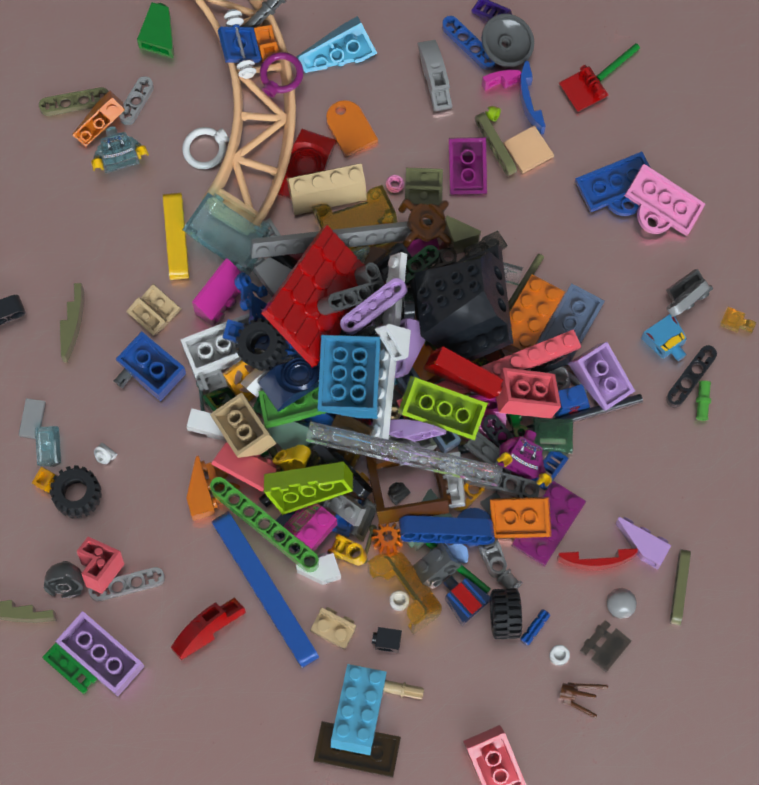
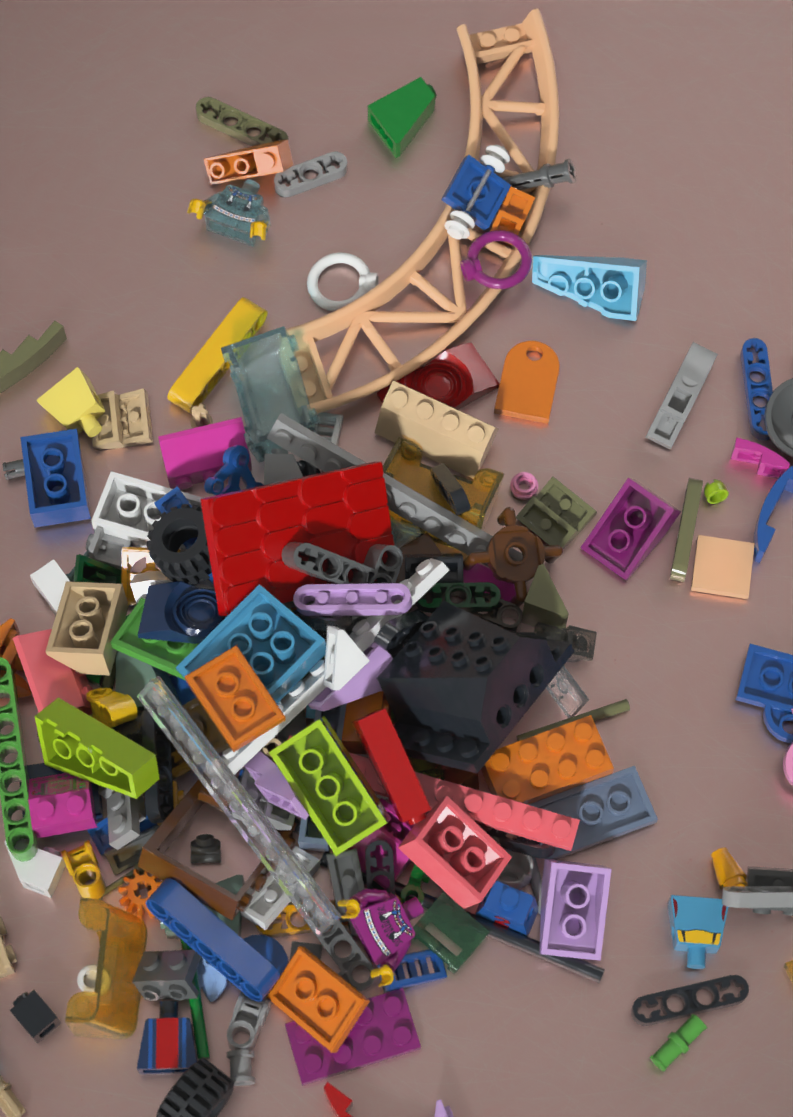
camera: 40 degrees right, 5 degrees down
none -> light yellow torso [37,367,105,437]
none -> orange tile [184,645,286,752]
none -> tan axle [190,403,213,428]
none -> black beam [430,463,471,515]
none -> light orange cone [711,847,747,890]

